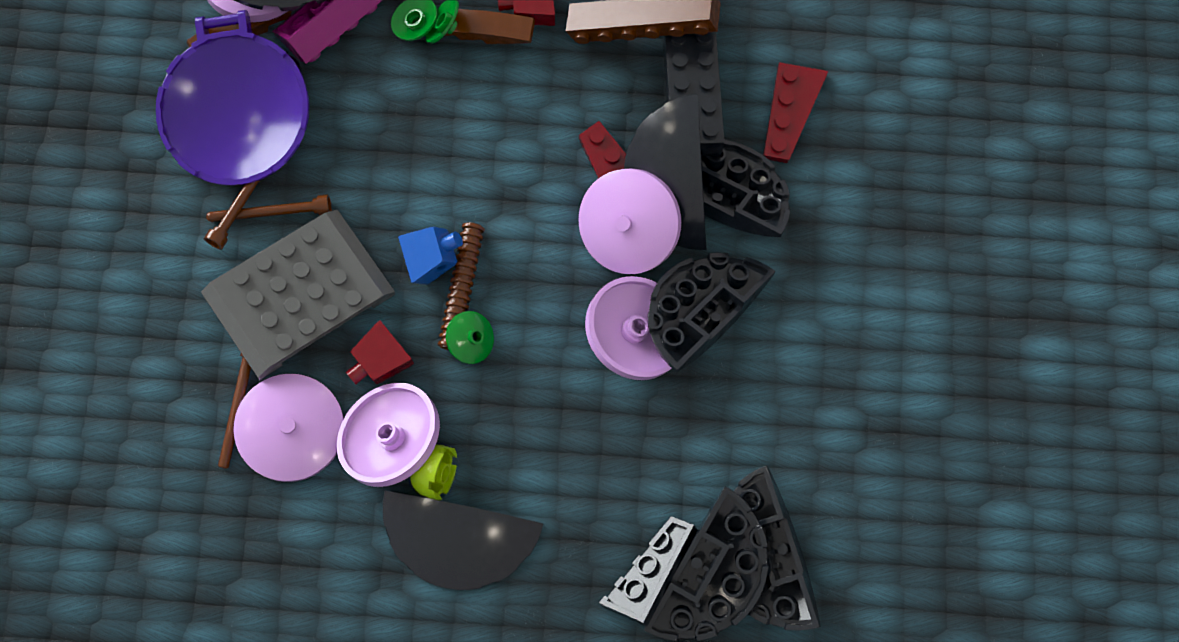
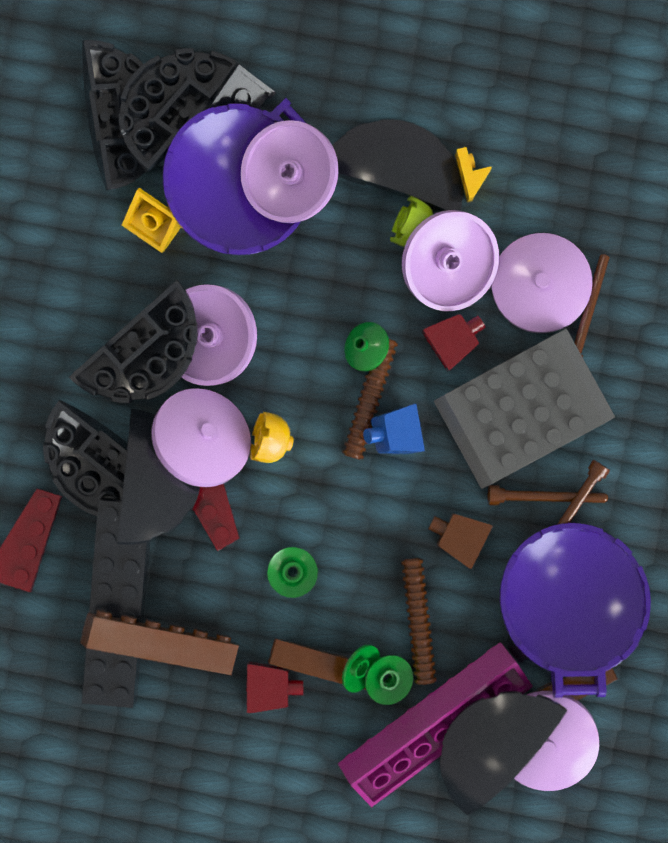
camera: 165 degrees left, 10 degrees up
none -> yellow slope [122,188,181,253]
none -> dark purple dish [163,98,307,255]
none -> lavender dish [241,120,338,223]
none -> yellow cylinder [250,412,294,463]
none -> green dish [267,547,318,598]
none -> reddish brown piece [401,558,437,685]
none -> reddish brown torso [428,513,493,569]
none -> yellow slope [455,147,492,202]

